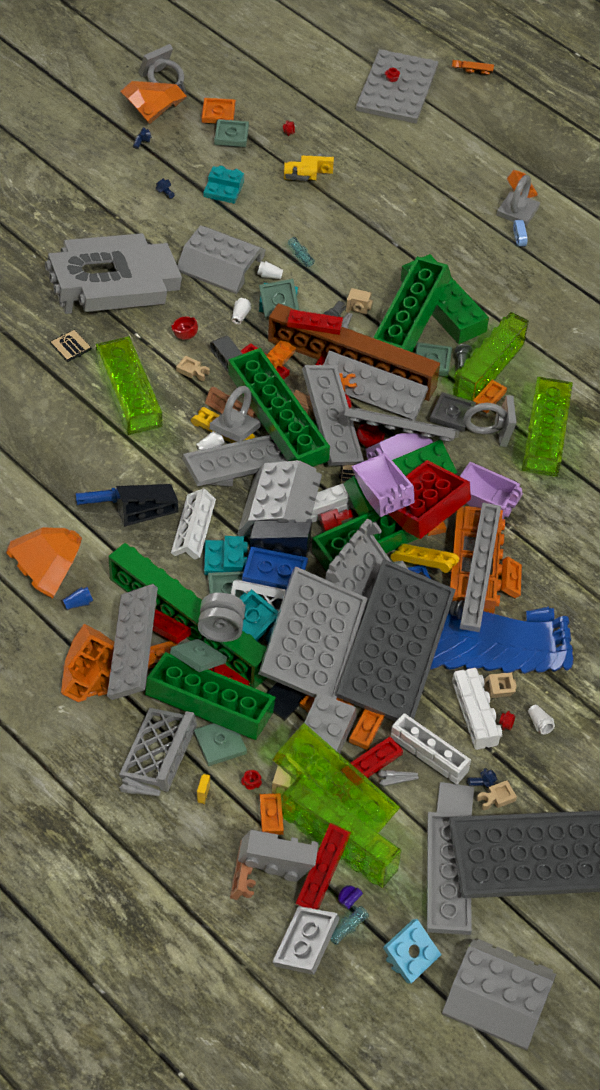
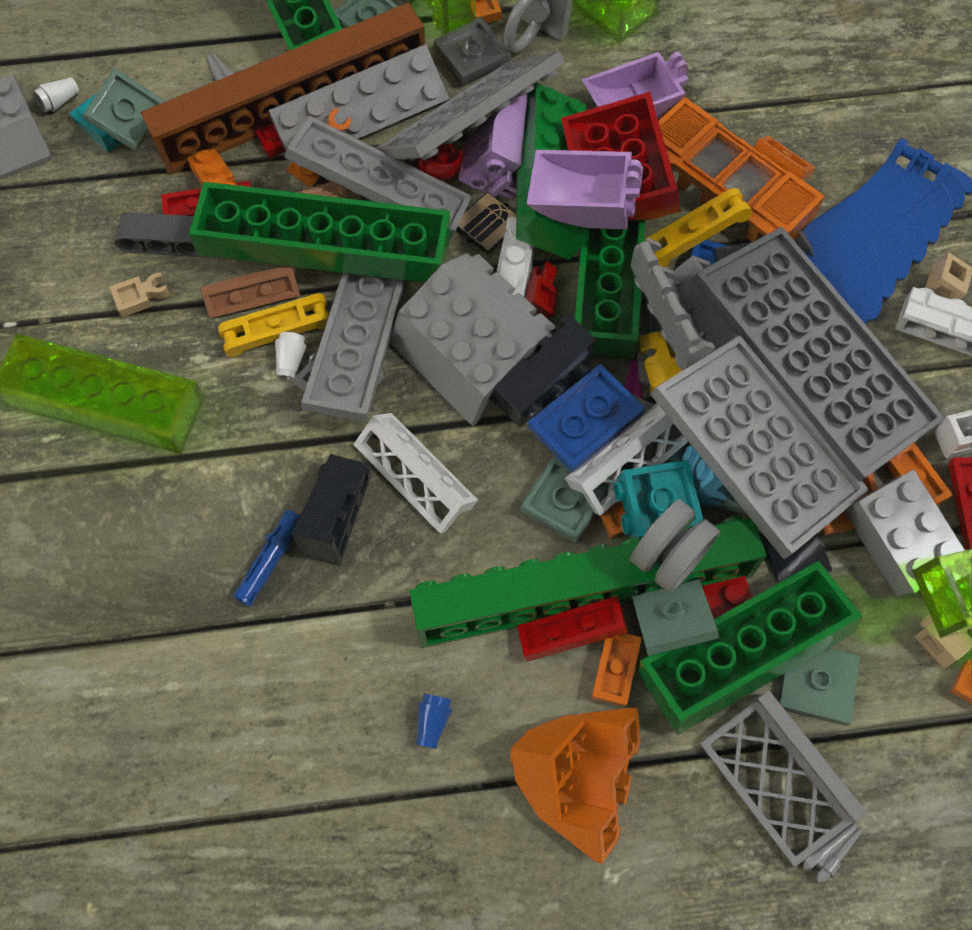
camera: 50 degrees left, 15 degrees up
orange brick [6,527,82,598] -> none
light grey plate [107,584,158,700] -> none
red hair [171,316,198,340] -> none
yellow tile [197,774,210,804] -> none
teal plate [204,536,248,575] -> none
light grey tile [209,386,261,443] -> none
white cone [231,298,251,325] -> none
red plate [241,770,262,790] -> none
red plate [287,309,343,335] -> none
clear light blue pin [288,237,315,267] -> none
dark grey pin [324,301,346,317] -> none
tan brick [346,288,373,314] -> none
light grey plate [460,503,501,632] -> none
blue cone [526,606,554,622] -> none

